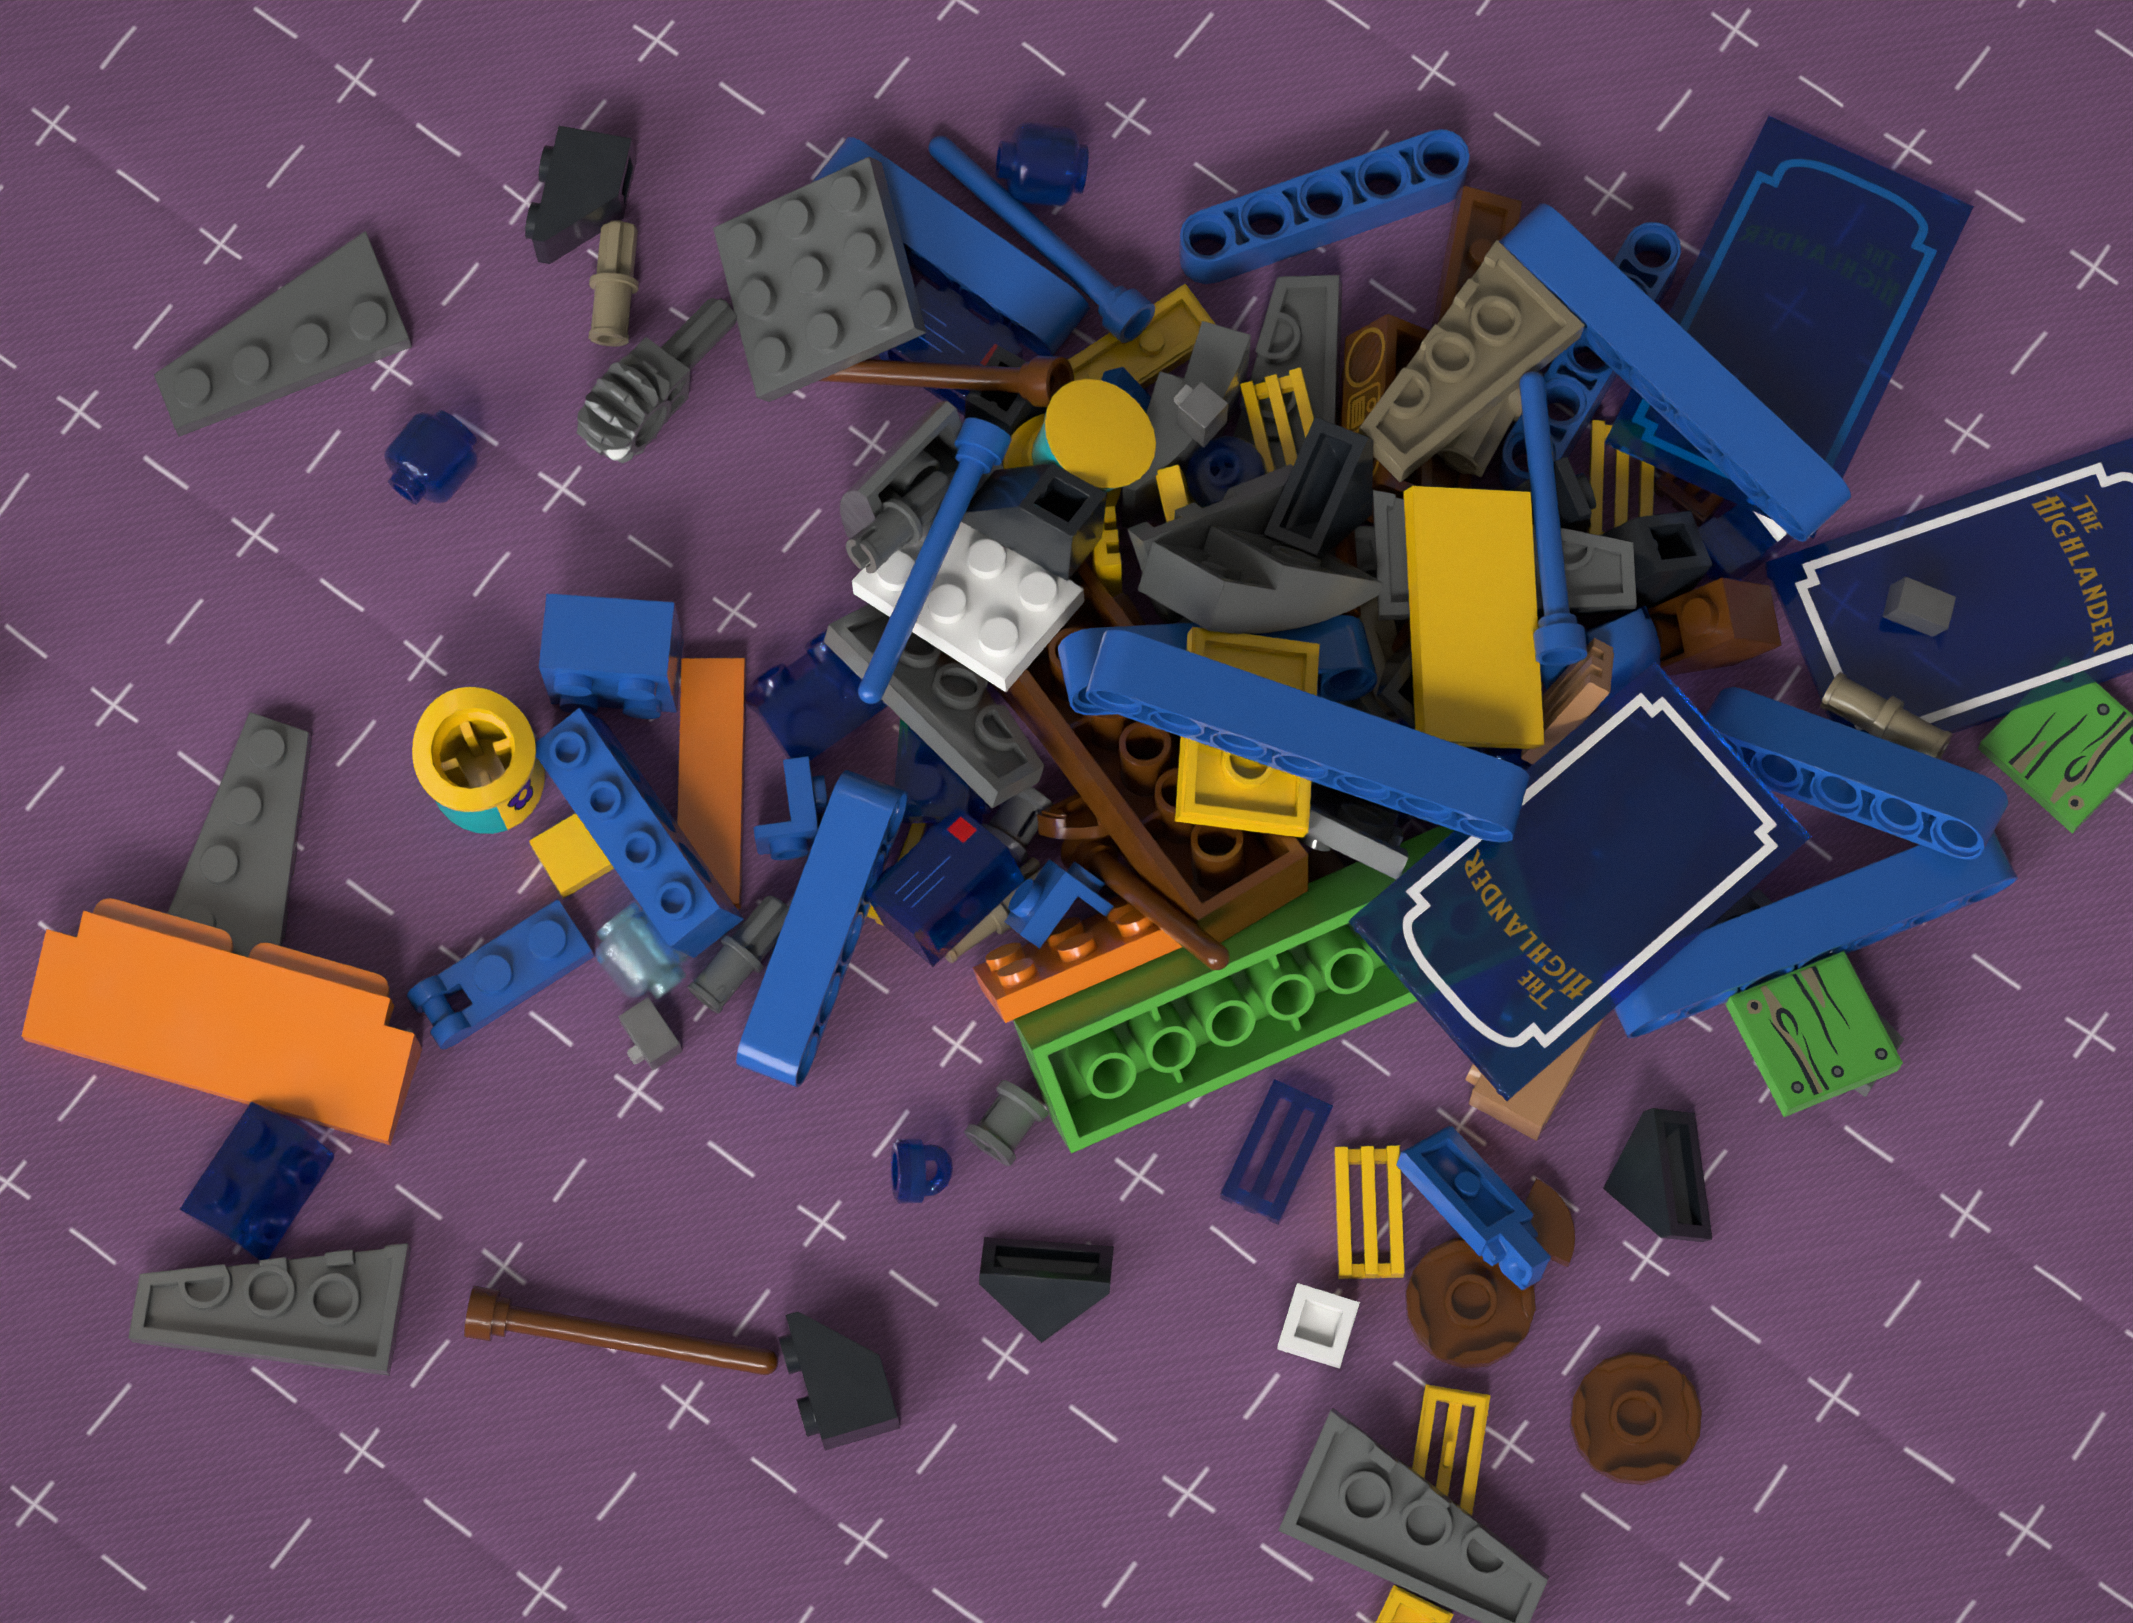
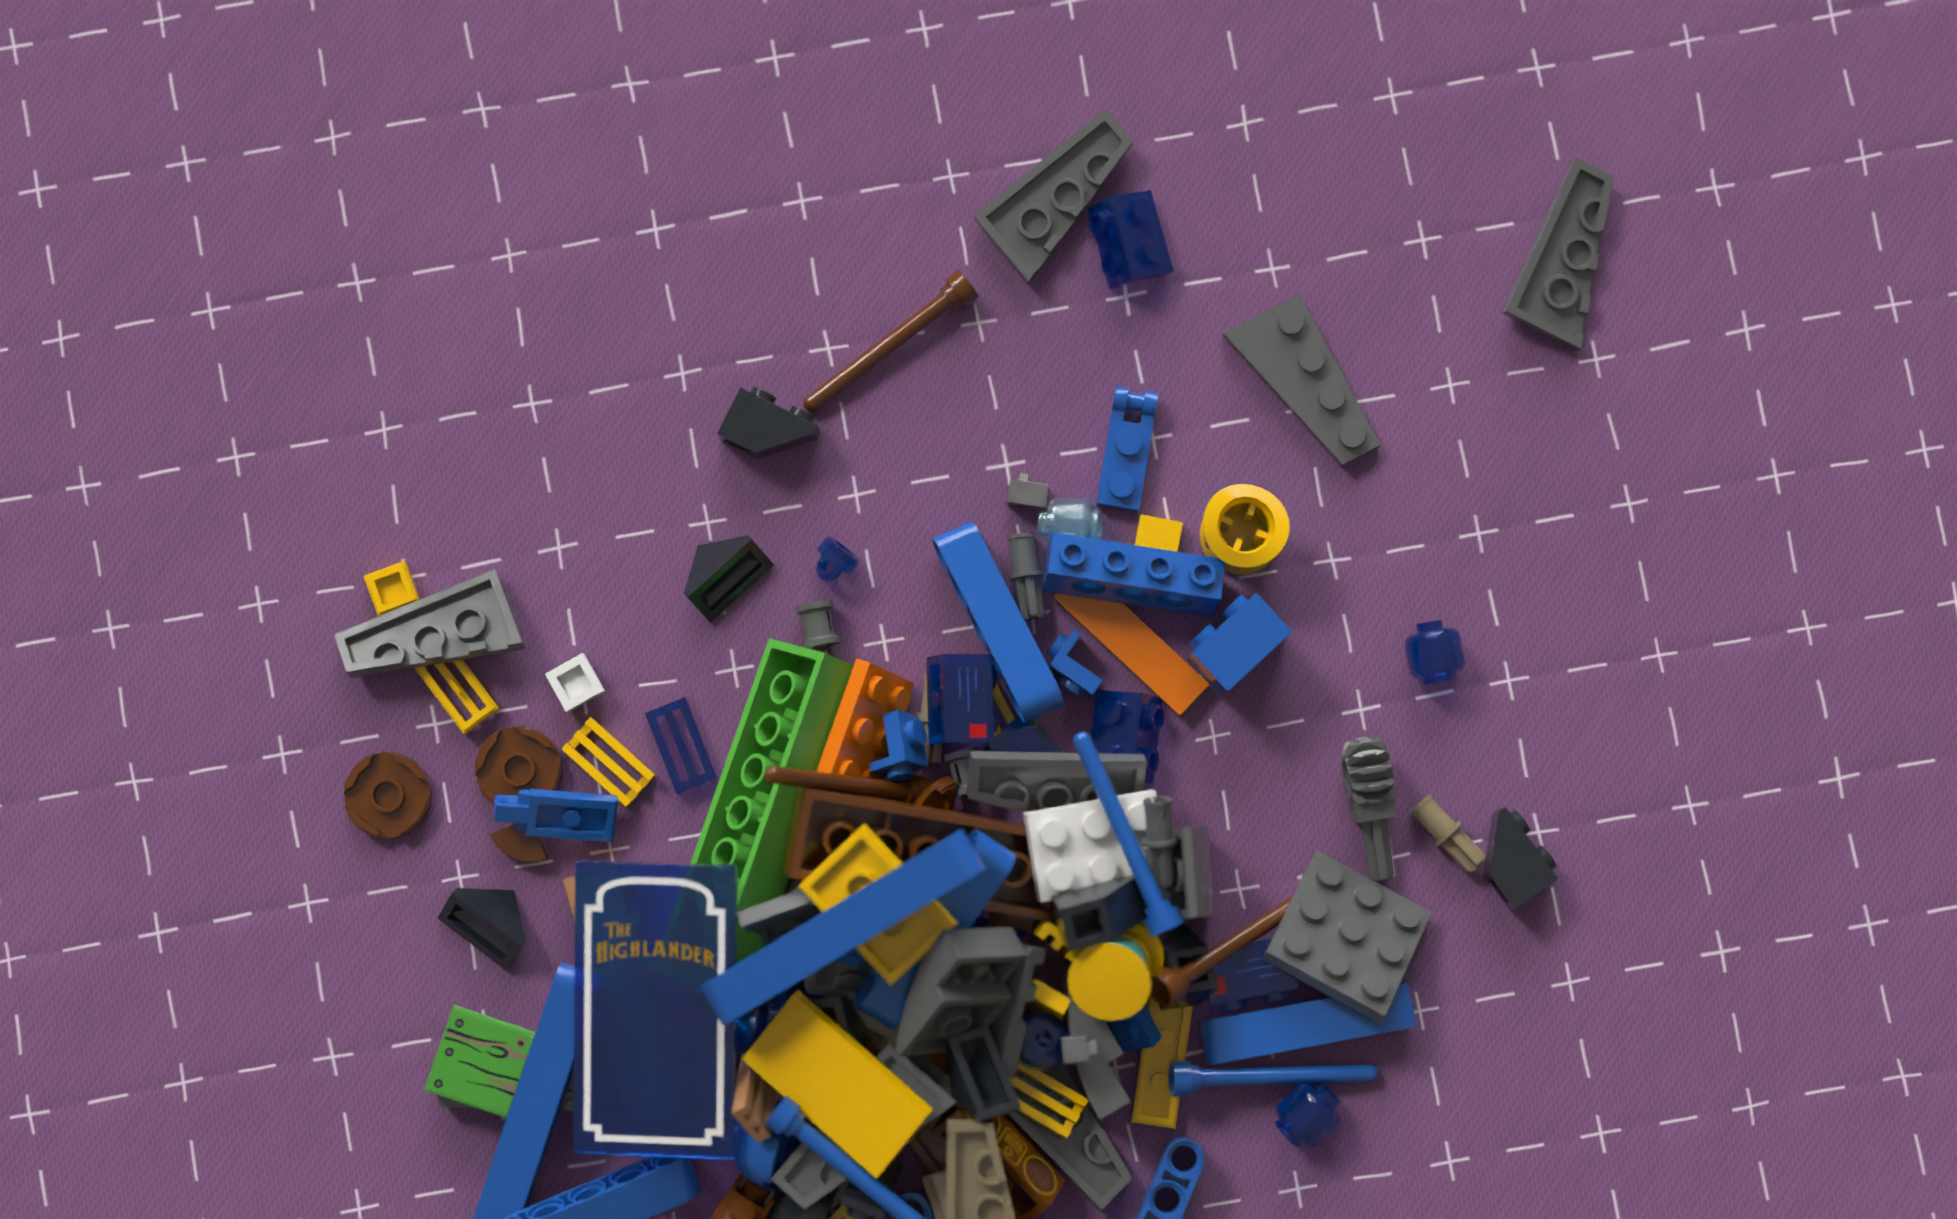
camera: 130 degrees right, 10 degrees up
orange slope [21,898,422,1145] -> none
dark grey wing [154,231,412,437] -> none

